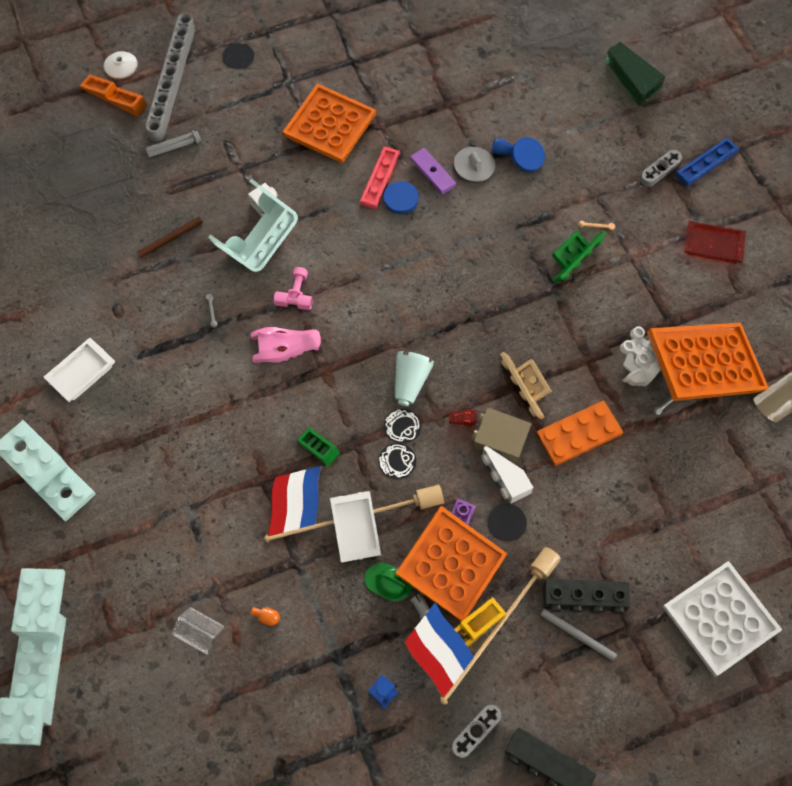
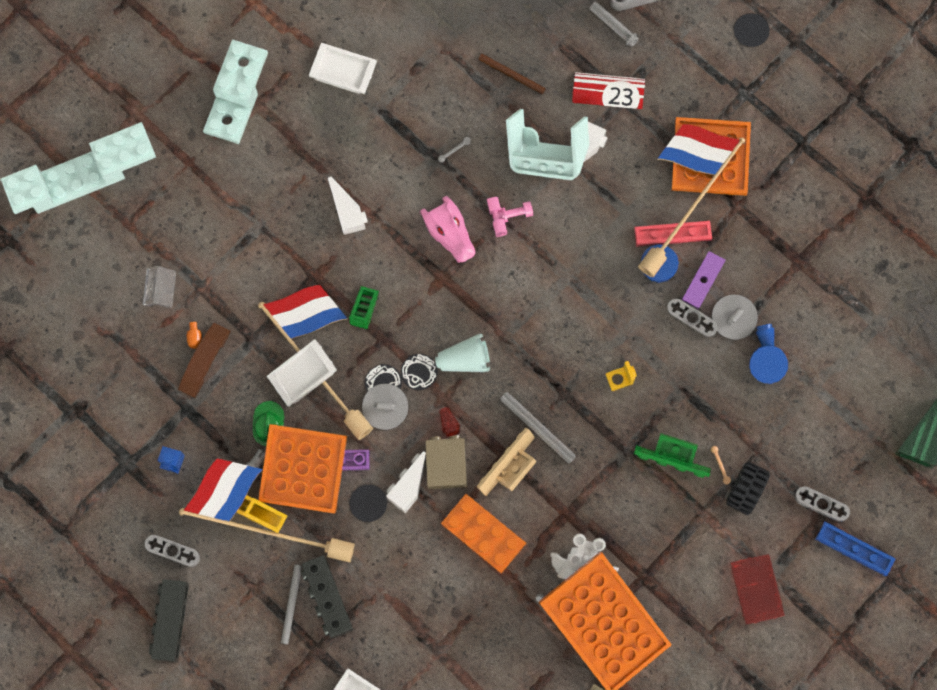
camera: 70 degrees right, 10 degrees up
none -> reddish brown slope [178,323,231,398]
none -> white slope [328,177,368,235]
none -> light grey shield [362,384,408,430]
none -> light grey axle [501,392,576,463]
none -> sticker [572,72,645,109]
none -> yellow bracket [605,361,637,391]
none -> flag [638,124,745,277]
none -> light grey beam [667,299,718,337]
none -> black tyre [726,461,770,516]

